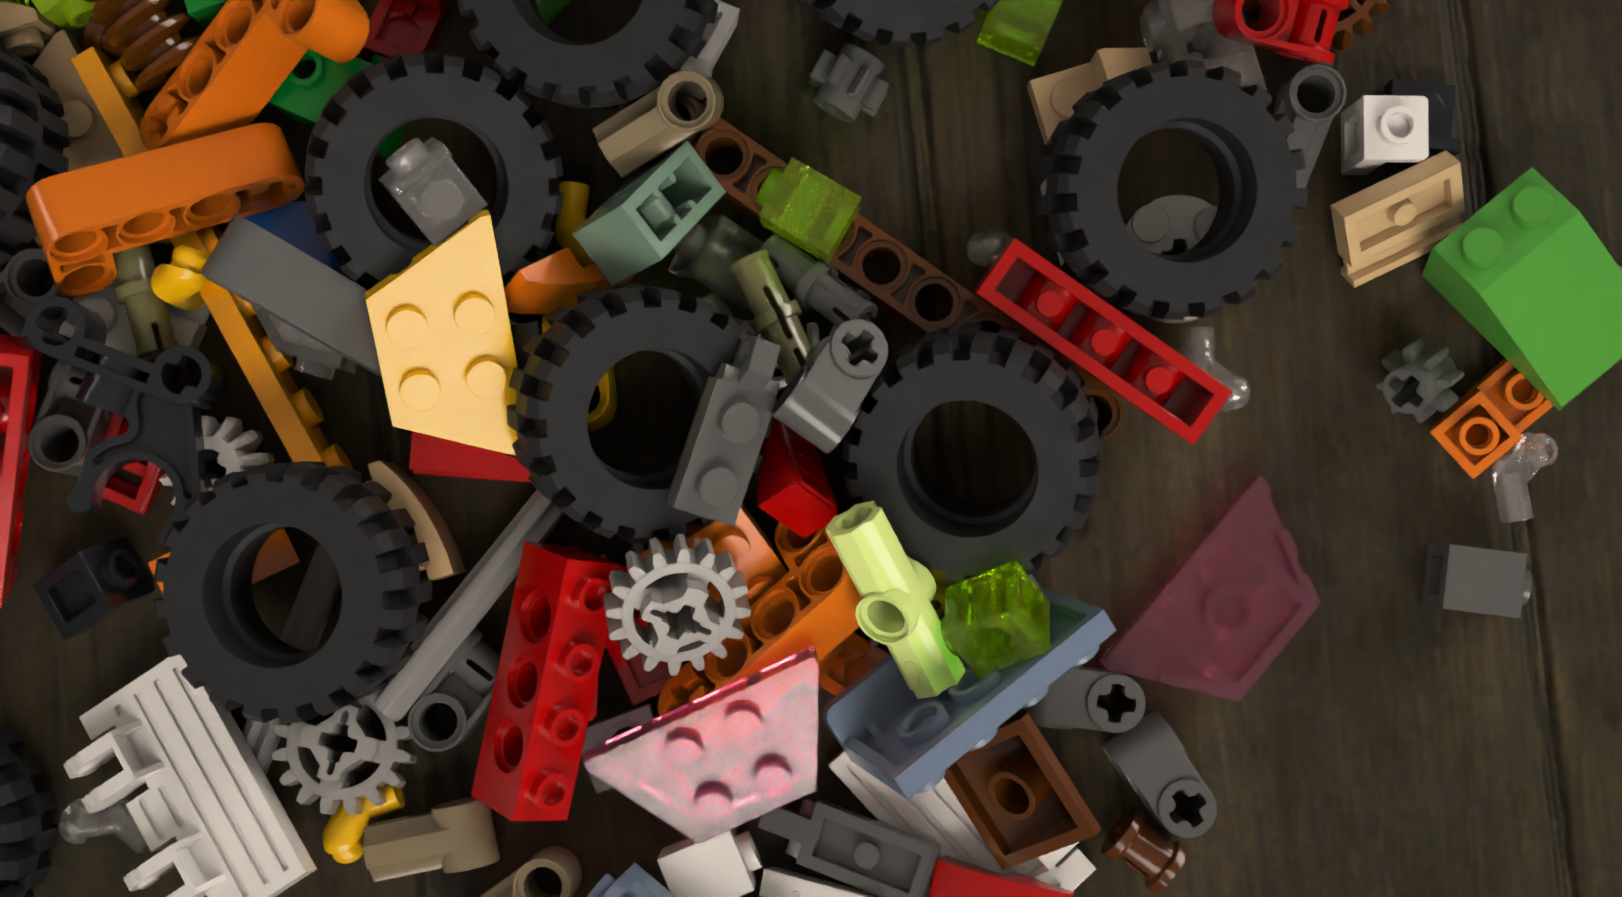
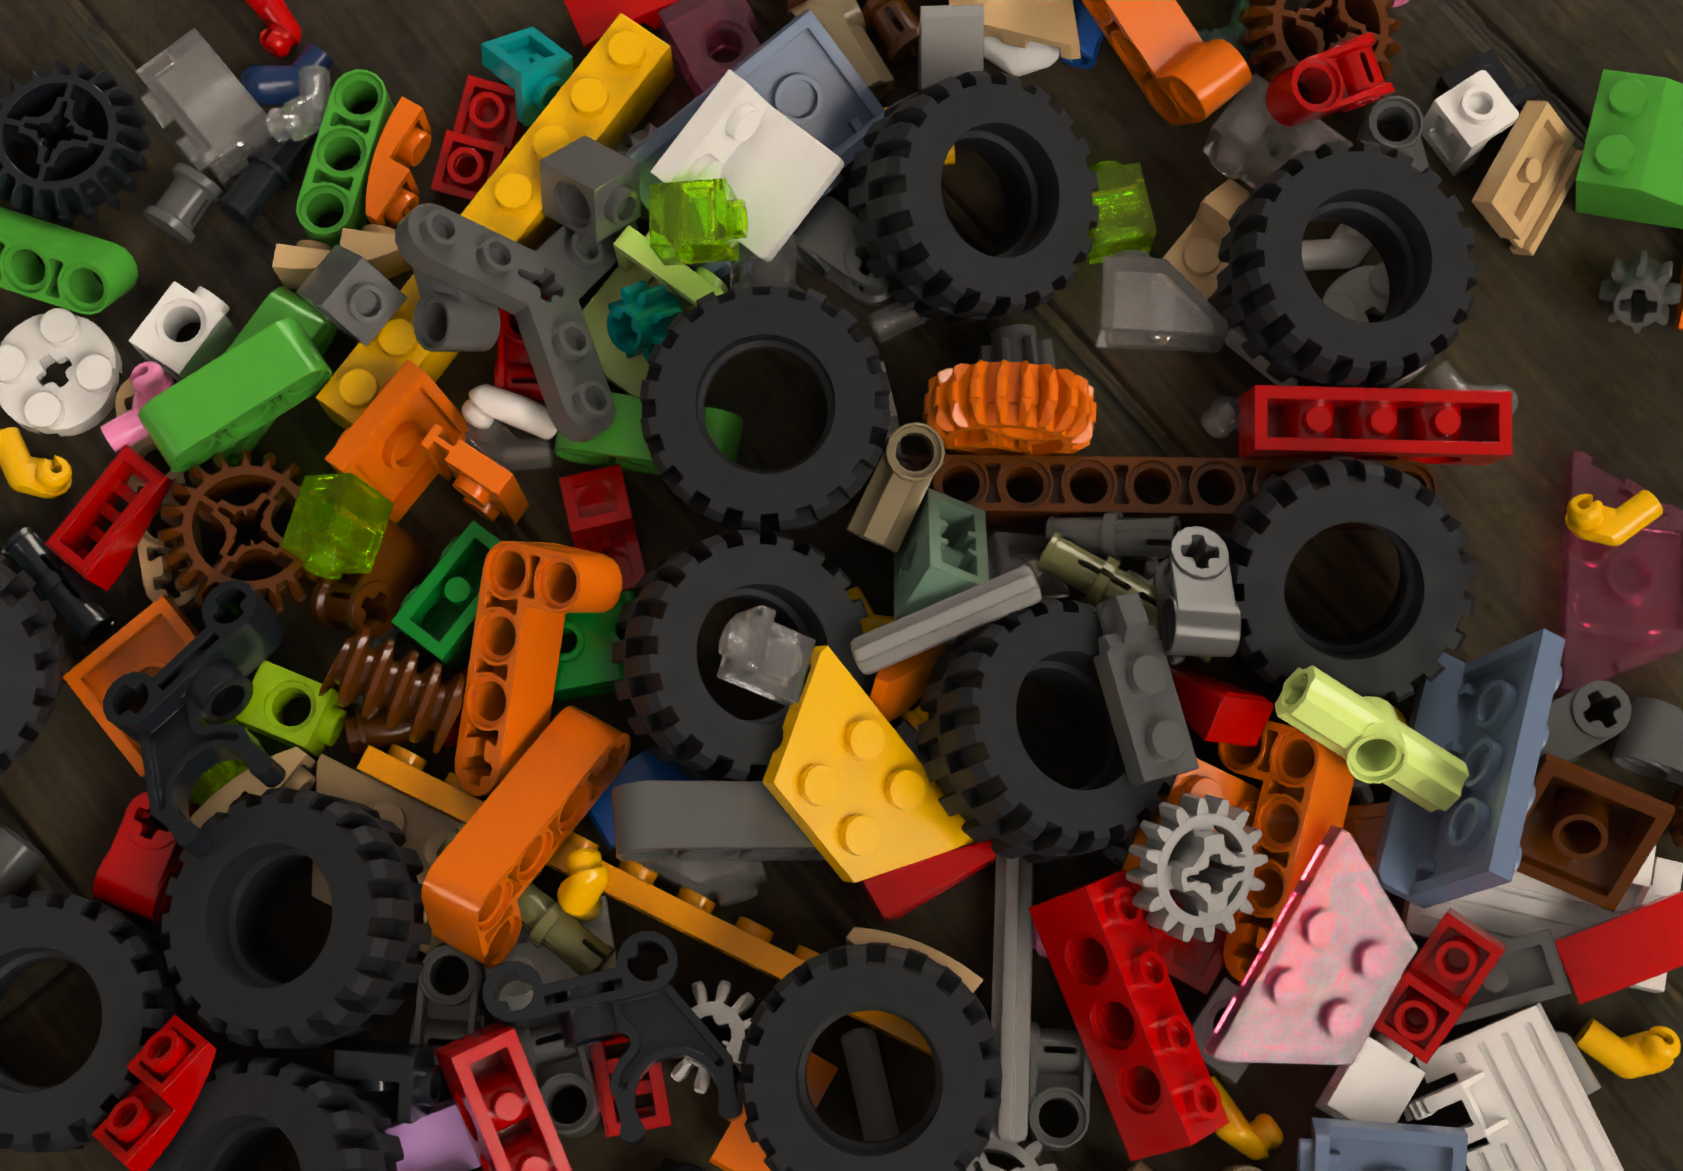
camera: 35 degrees left, 10 degrees down
clear neon green brick [755,157,862,263] -> none
clear neon green brick [941,560,1050,677] -> none
none -> light grey axle [850,566,1042,675]
none -> orange gear [923,359,1097,456]
none -> clear slope [1095,250,1228,353]
none -> yellow arm [1211,1076,1284,1160]
none -> white arm [1302,223,1373,271]
none -> red slope [1370,907,1507,1064]
none -> yellow arm [1565,489,1663,546]

